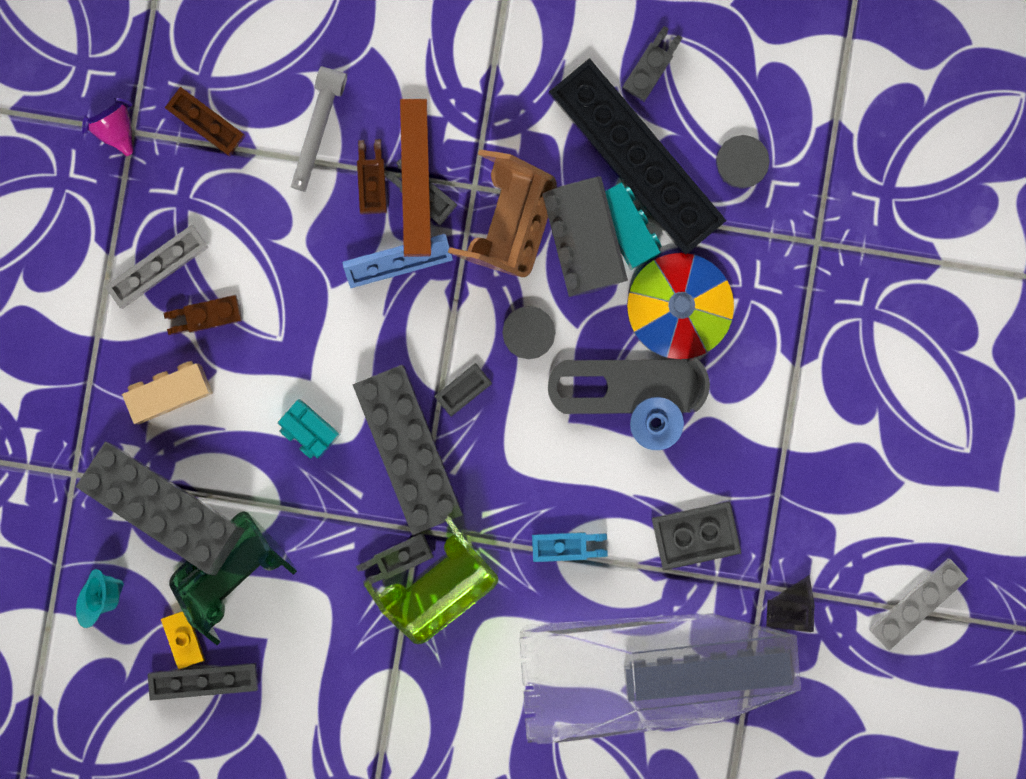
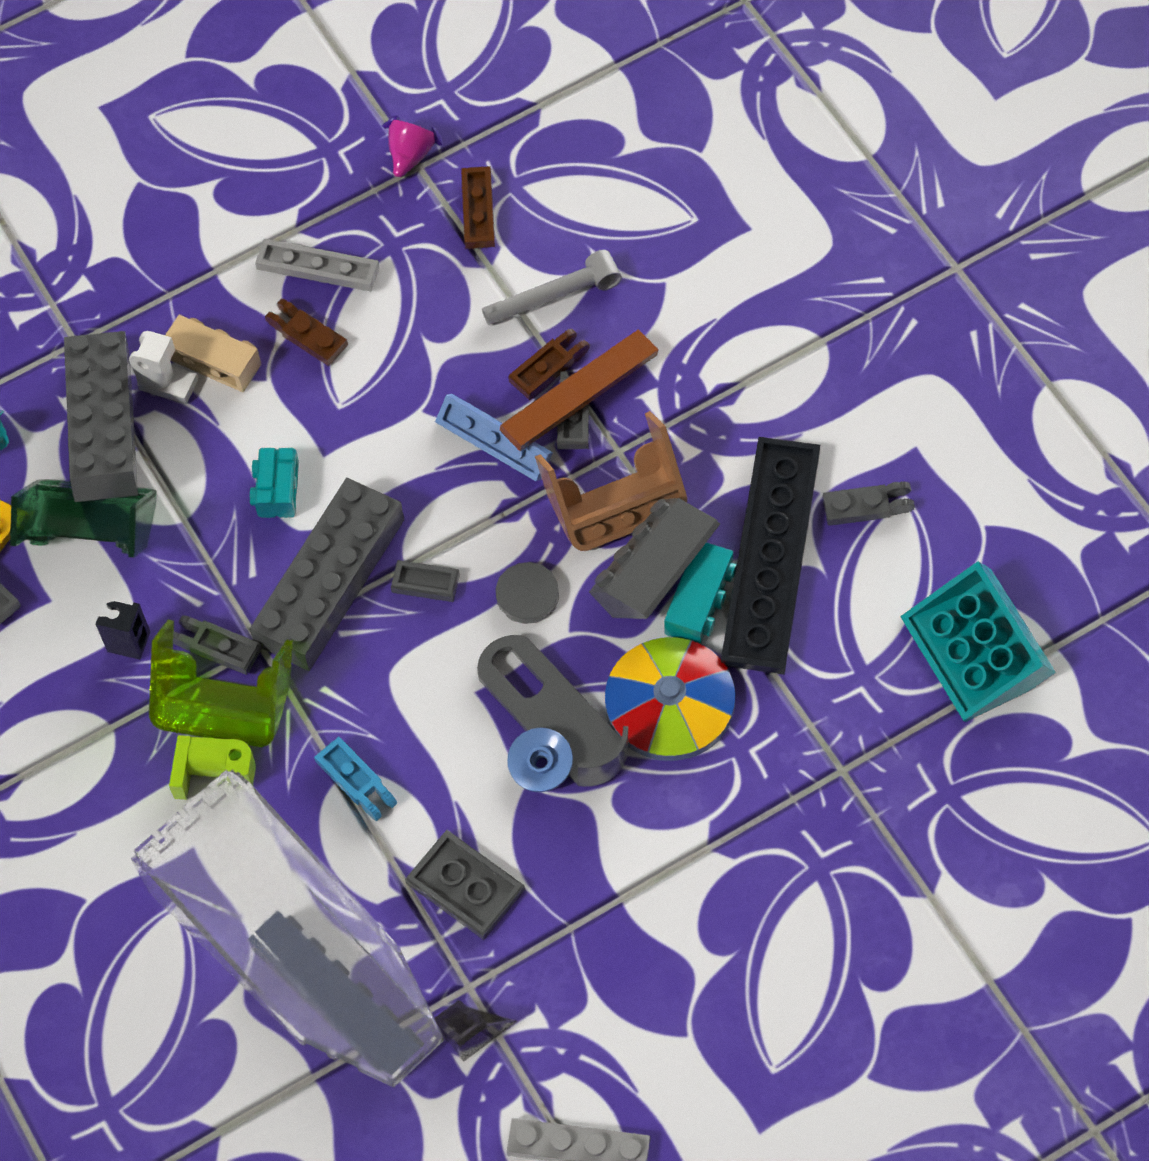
camera: 55 degrees right, 25 degrees down
dark grey tile [716,135,770,189] -> none
none -> black hinge [95,601,151,660]
none -> white piece [129,331,199,404]
none -> lime piece [169,735,256,800]
none -> teal slope [900,561,1056,722]

